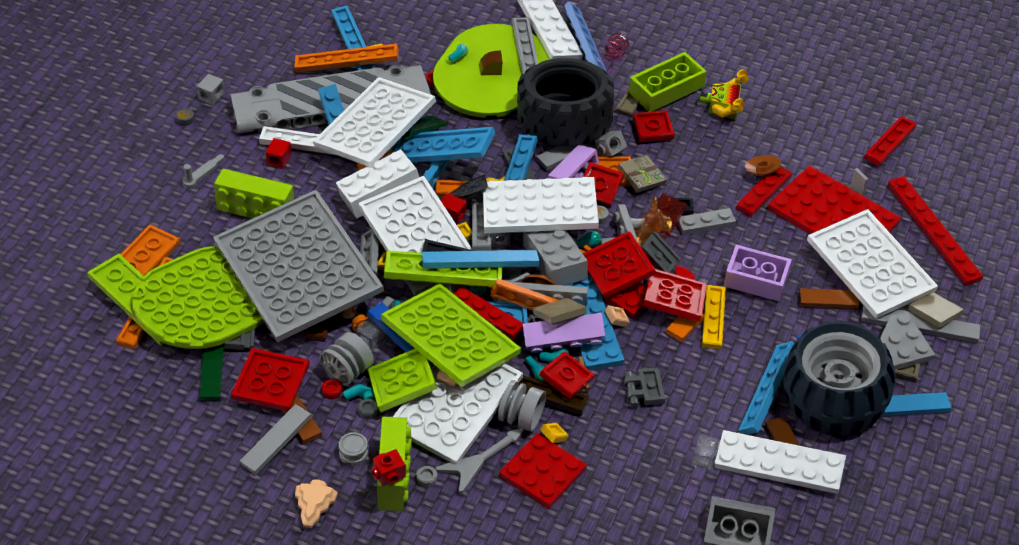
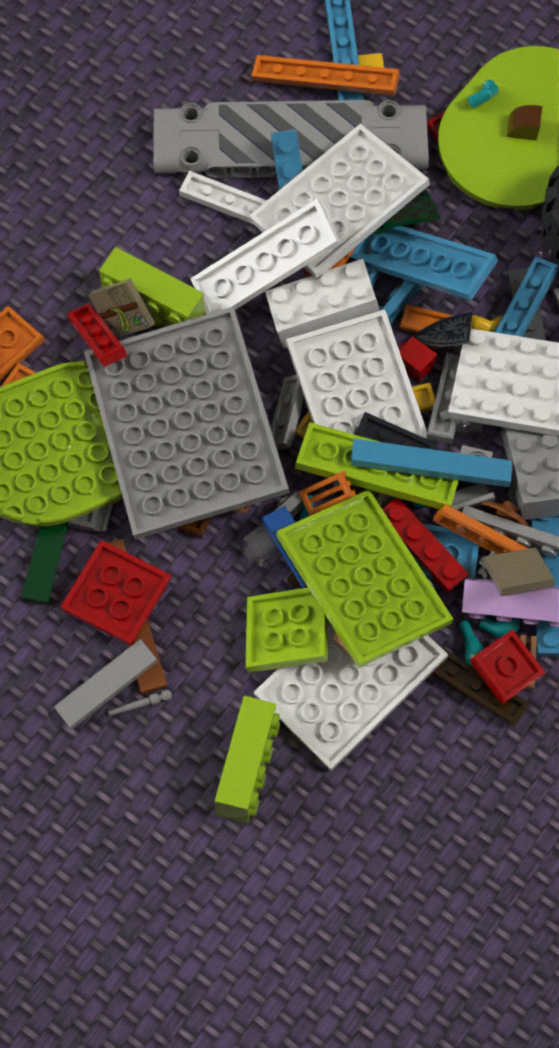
camera: 15 degrees right, 20 degrees up
dark grey tile [176,108,194,125] -> none
light grey piece [182,154,225,189] -> none
light grey brick [197,74,225,105] -> none
red brick [266,138,292,169] -> none
light nougat rock [295,480,338,528] -> none
light grey wheel [320,332,374,386] -> none
red tile [322,379,342,400] -> none
light grey wheel [339,432,368,466] -> none
teal arm [343,384,374,401] -> none
orange plate [351,315,370,333] -> none
dark grey tile [358,399,378,419] -> none
red brick [371,449,406,487] -> none
light grey tile [416,466,437,487] -> none
light grey piece [436,428,524,495] -> none
light grey wheel [498,380,546,432] -> none
red plate [499,433,587,509] -> none
yellow tile [540,423,569,443] -> none
none -> red tile [67,304,127,367]
none -> dark tan tile [88,278,155,338]
none -> light grey piece [108,690,172,716]
none -> white plate [191,199,341,315]
none -> orange tile [299,471,356,516]

